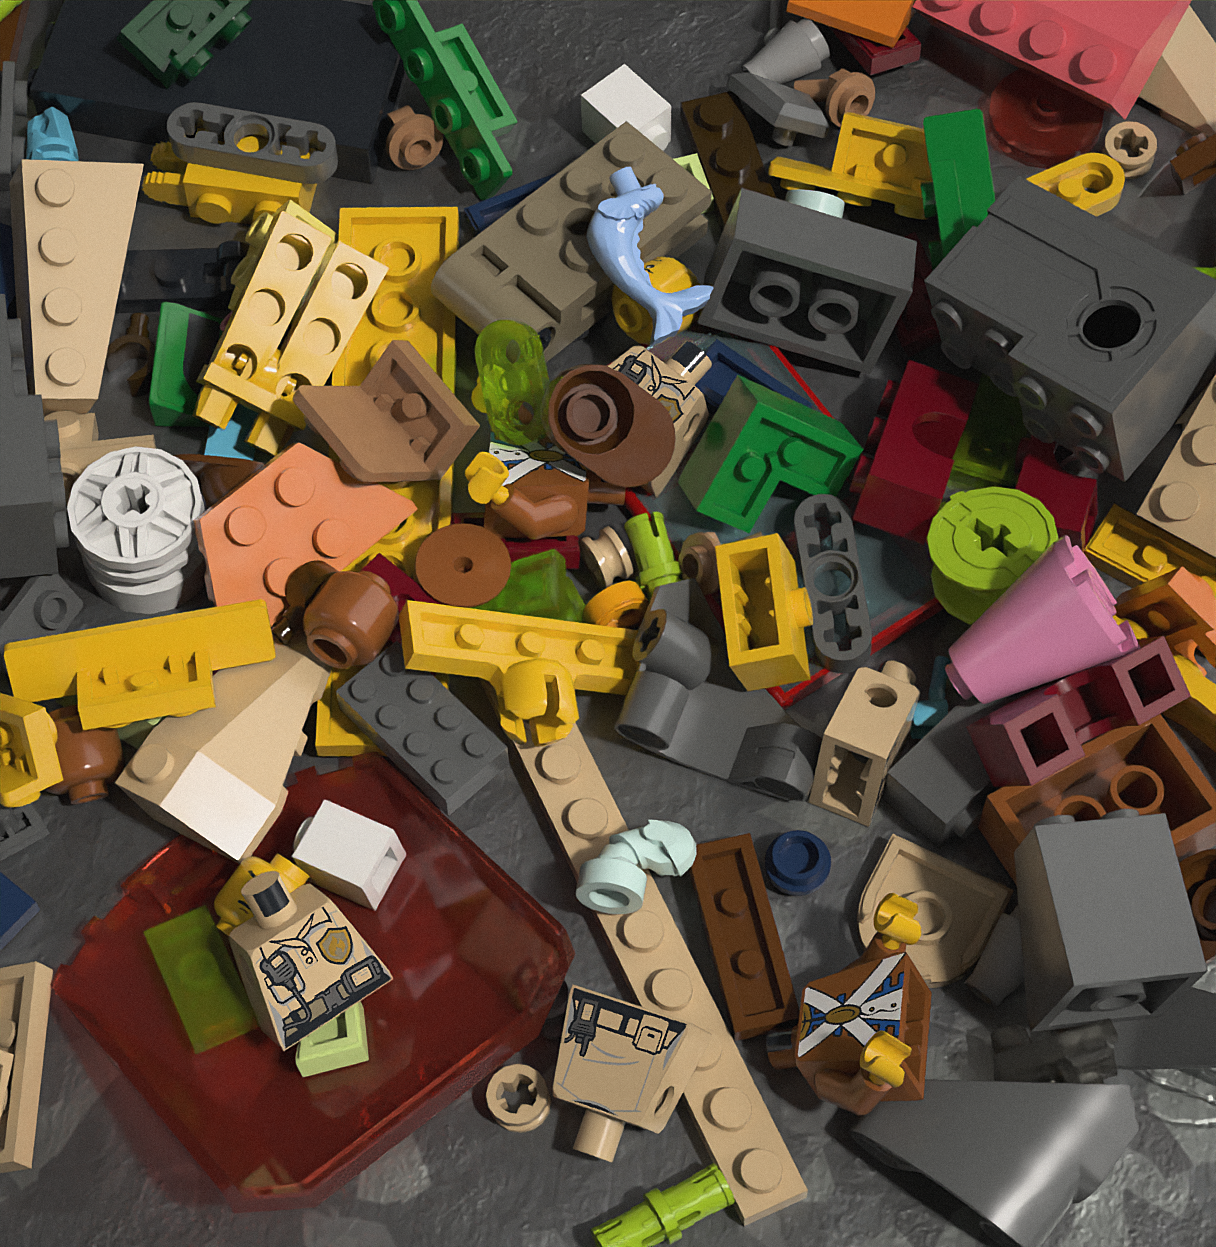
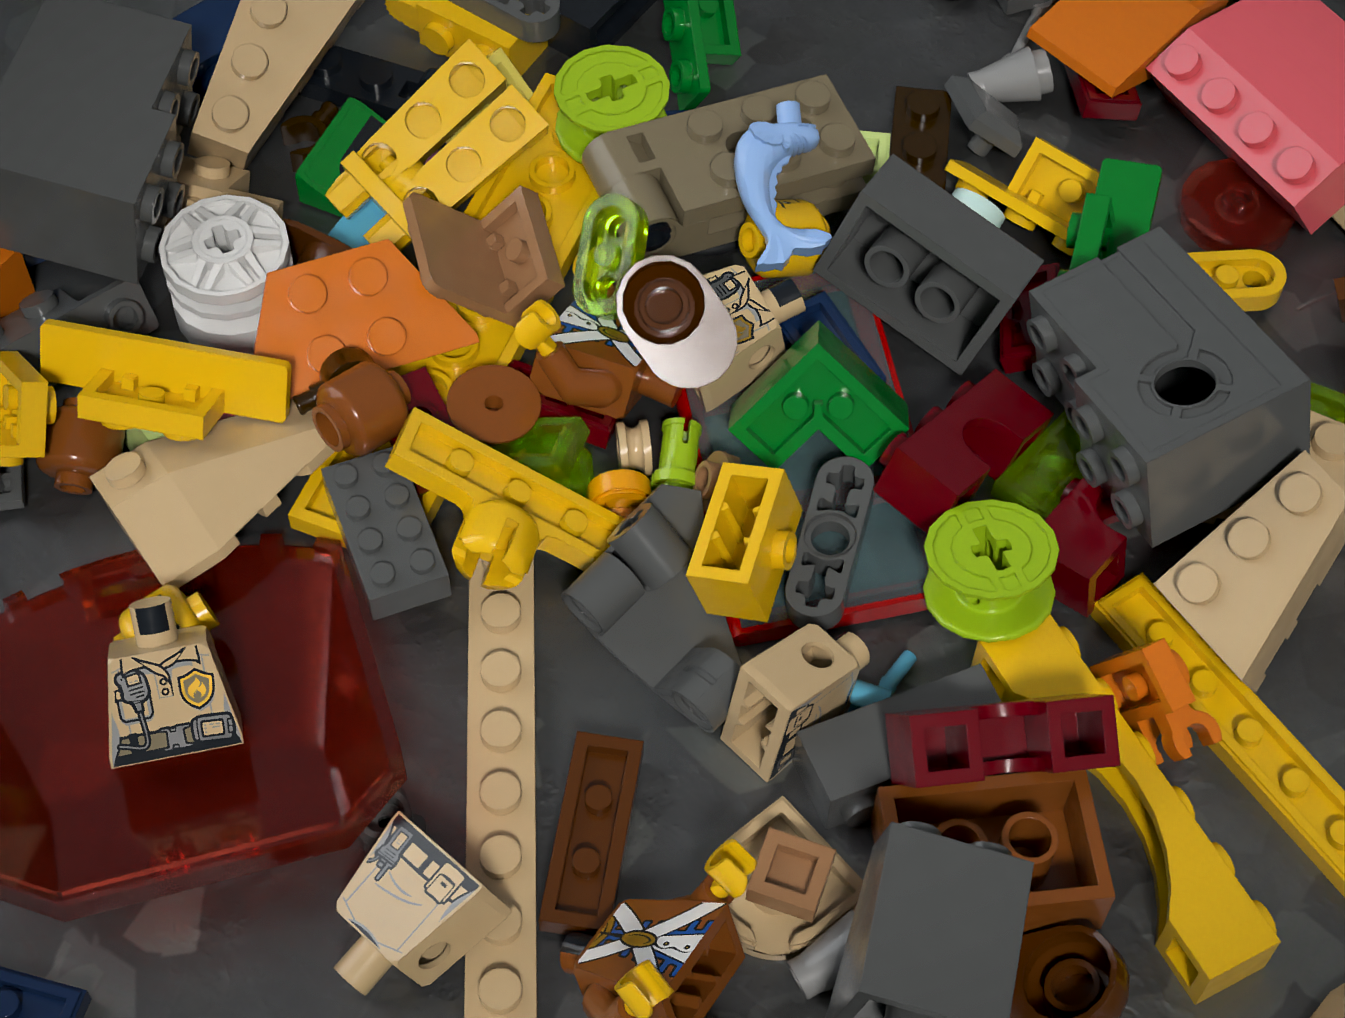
camera: 20 degrees right, 5 degrees down
clear neon green plate [143,905,259,1054] -> none
white brick [292,799,407,911] -> none
yellowish green tile [296,1001,369,1077] -> none
medium nougat plate [386,105,443,170] -> none
tan bush [486,1064,551,1133] -> none
light aqua arm [576,820,697,914] -> none
white brick [581,64,671,151] -> none
dark blue plate [765,830,831,896] -> none
medium nougat plate [794,68,875,127] -> none
bright pink cone [945,535,1138,704] -> none
tan bush [1102,121,1157,179] -> none
none -> lime piece [554,45,670,164]
none -> medium nougat plate [745,827,836,923]

